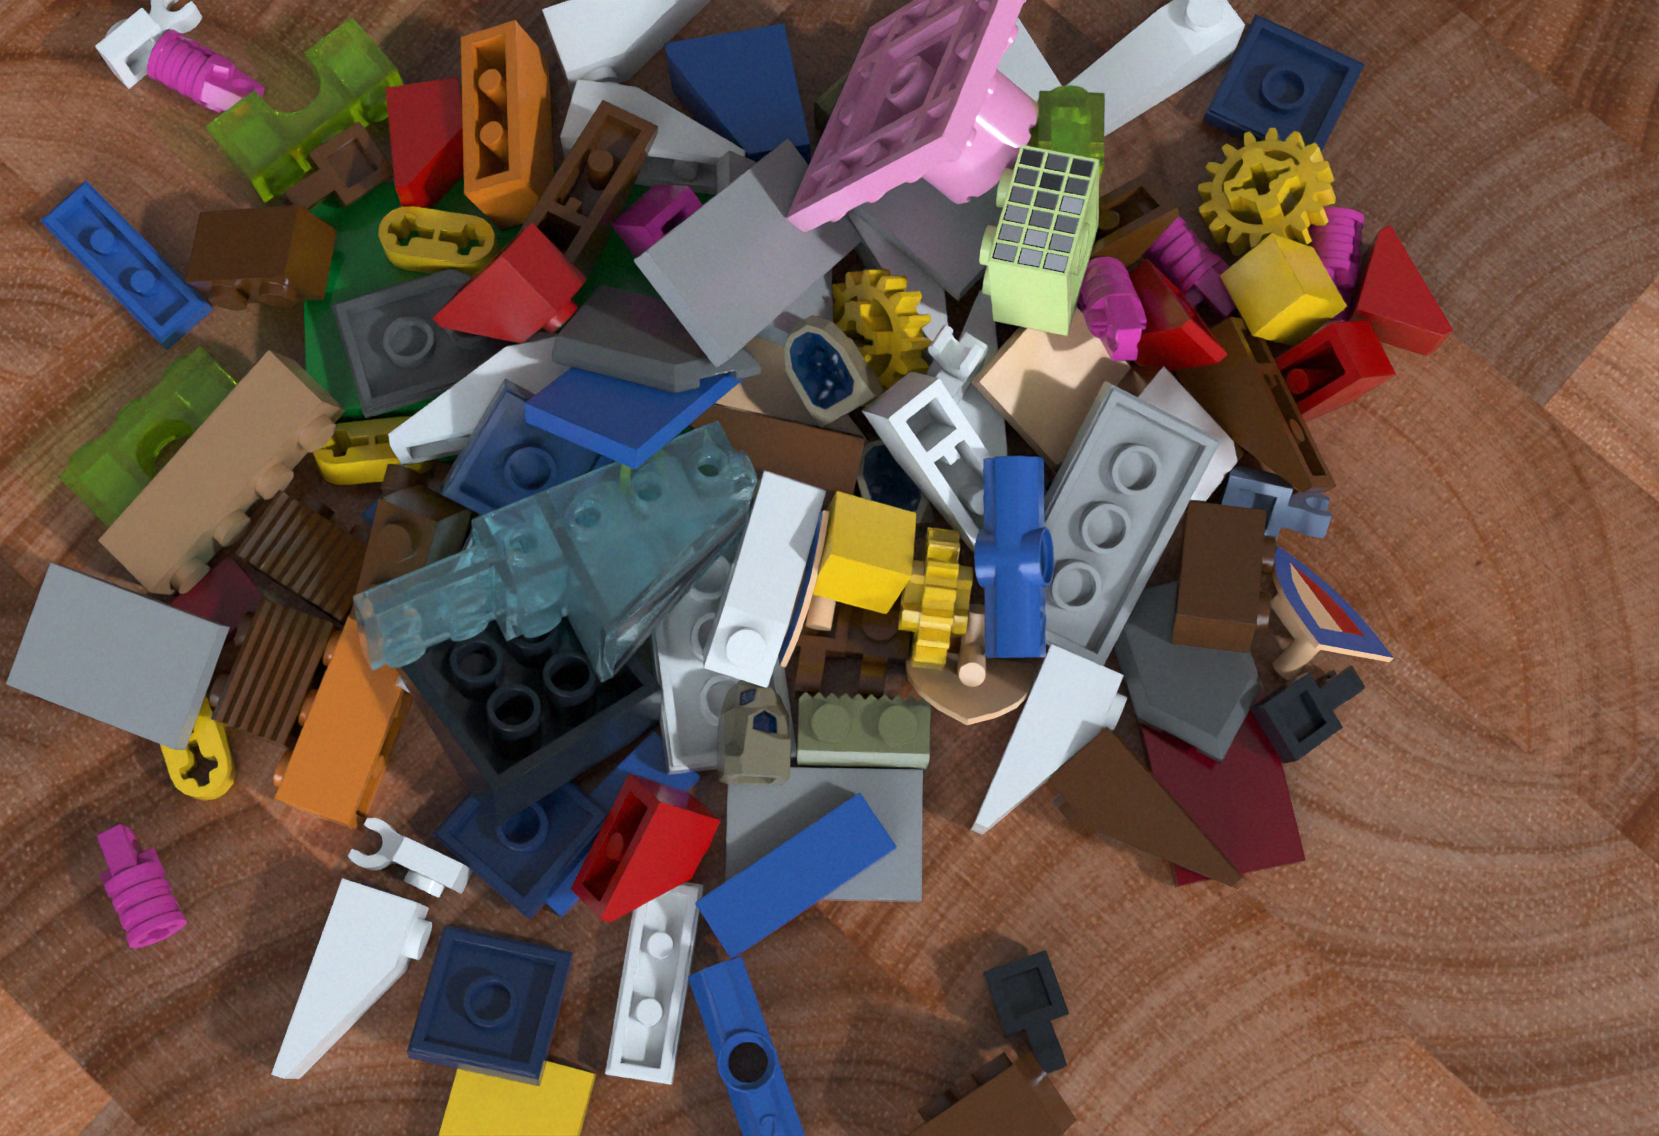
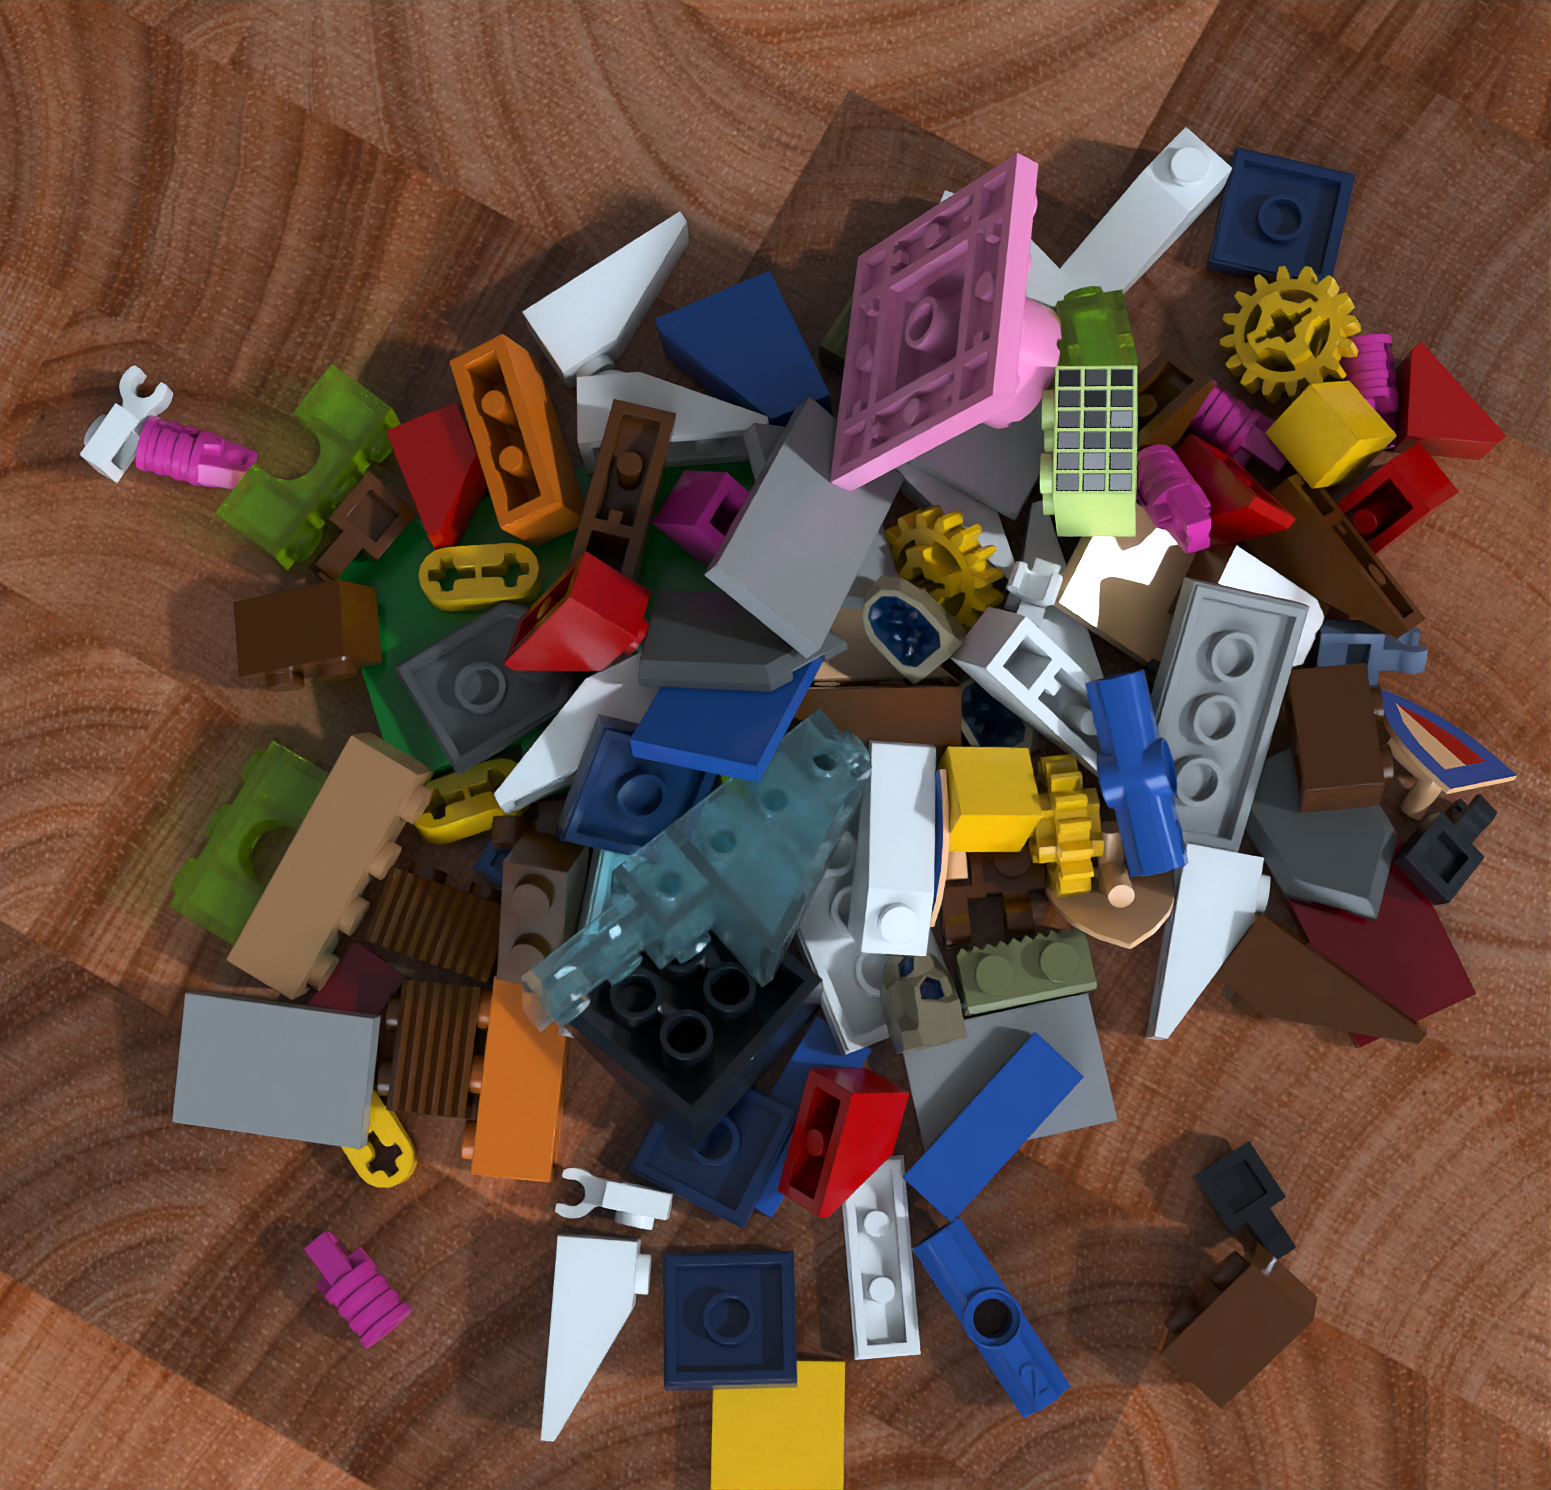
camera: 10 degrees left, 5 degrees up
blue tile [40,180,213,350] -> none

